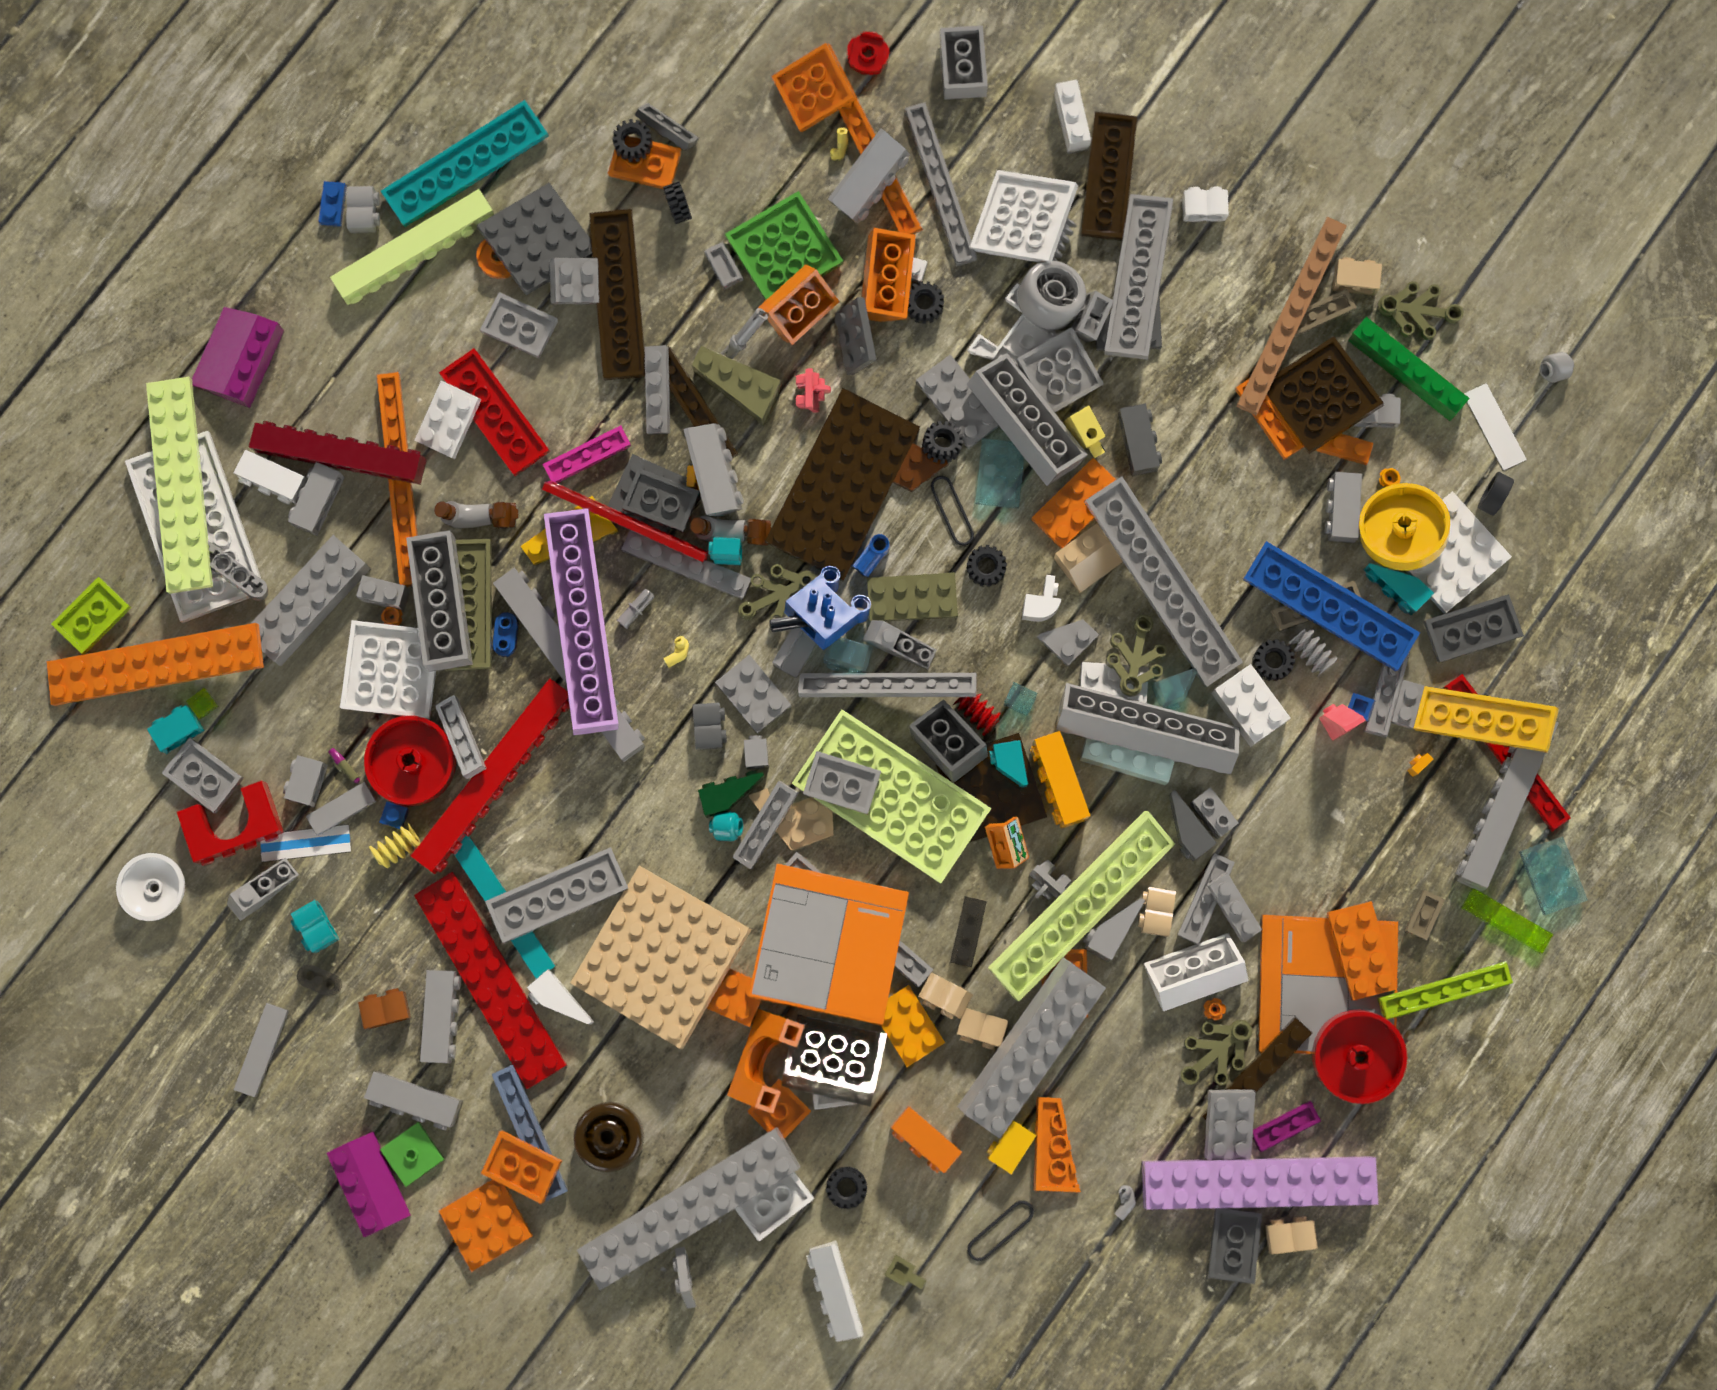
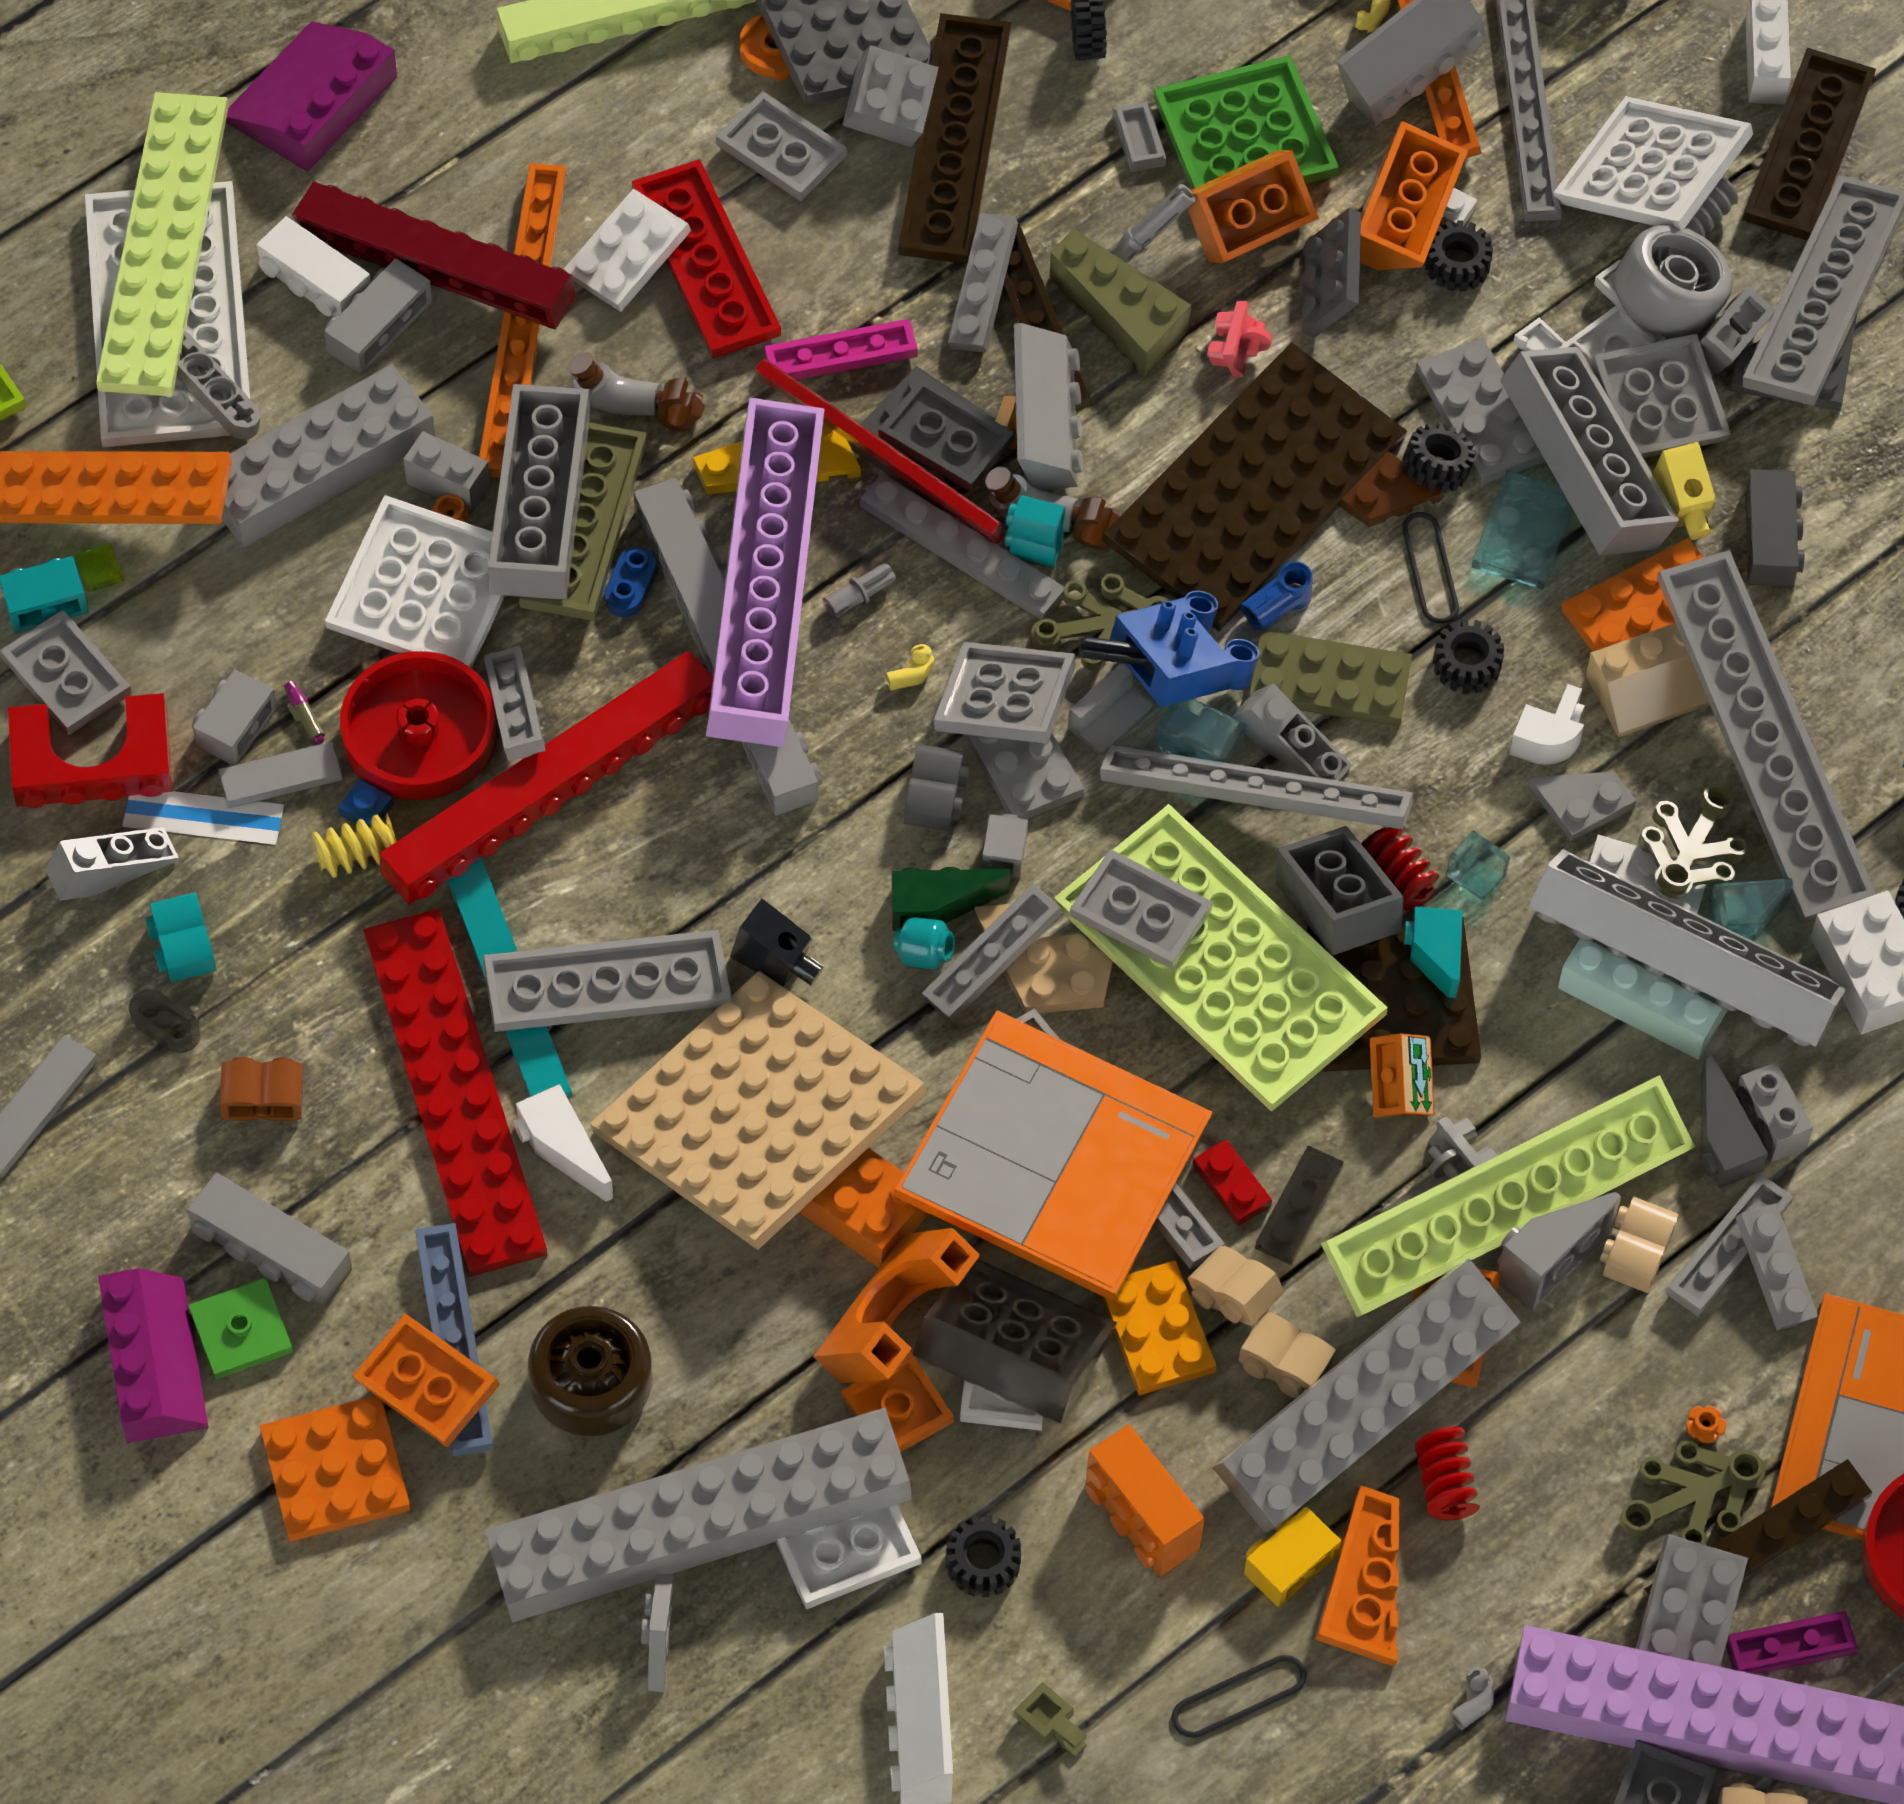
camera: 10 degrees right, 20 degrees down
light grey brick [420,970,461,1063] -> none
light orange brick [1029,731,1090,829] -> none
white slope [1144,933,1248,1011] -> none
none -> black torso [730,898,824,986]
none -> light grey plate [934,642,1076,744]
none -> red plate [1192,1139,1272,1226]
none -> red piece [1415,1426,1480,1521]

